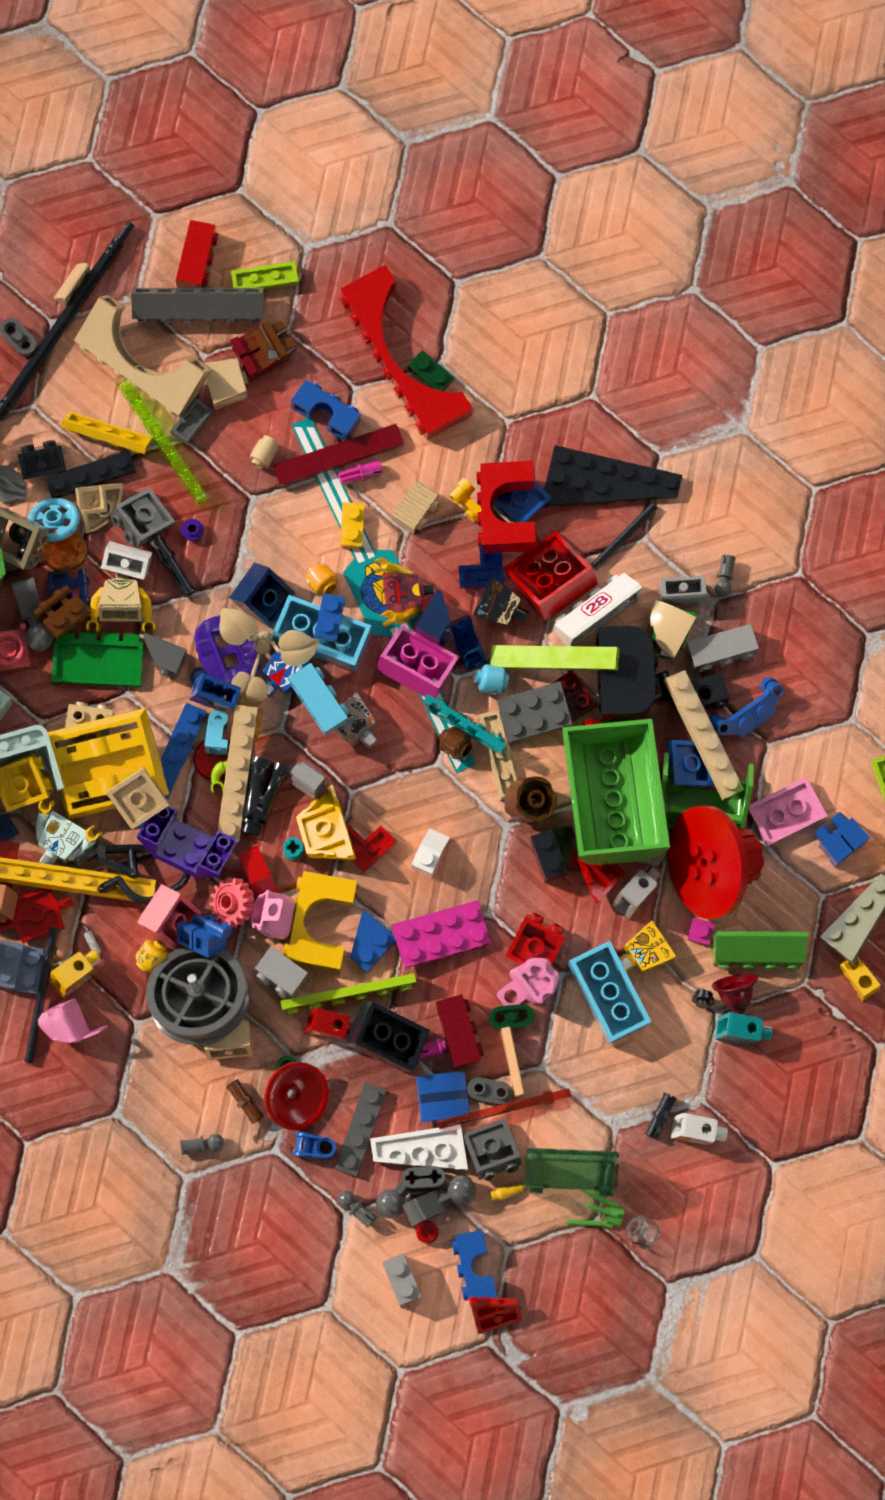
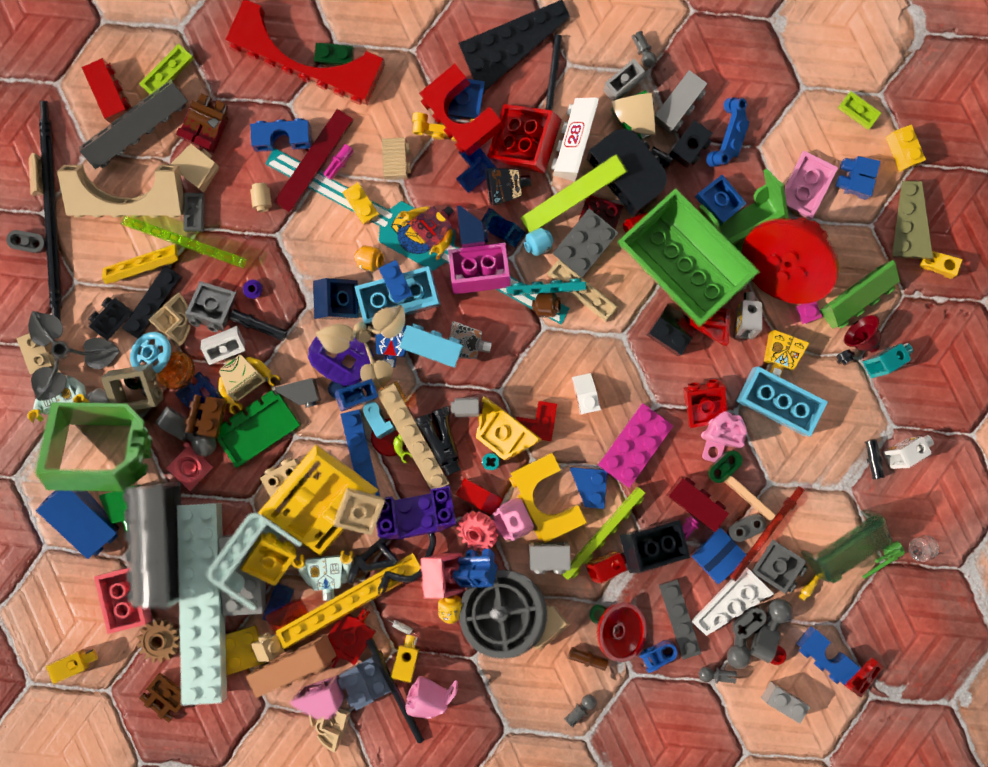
camera: 25 degrees left, 10 degrees up
reddish brown brick [504,776,557,823] -> none
tan plate [663,670,744,800] -> none

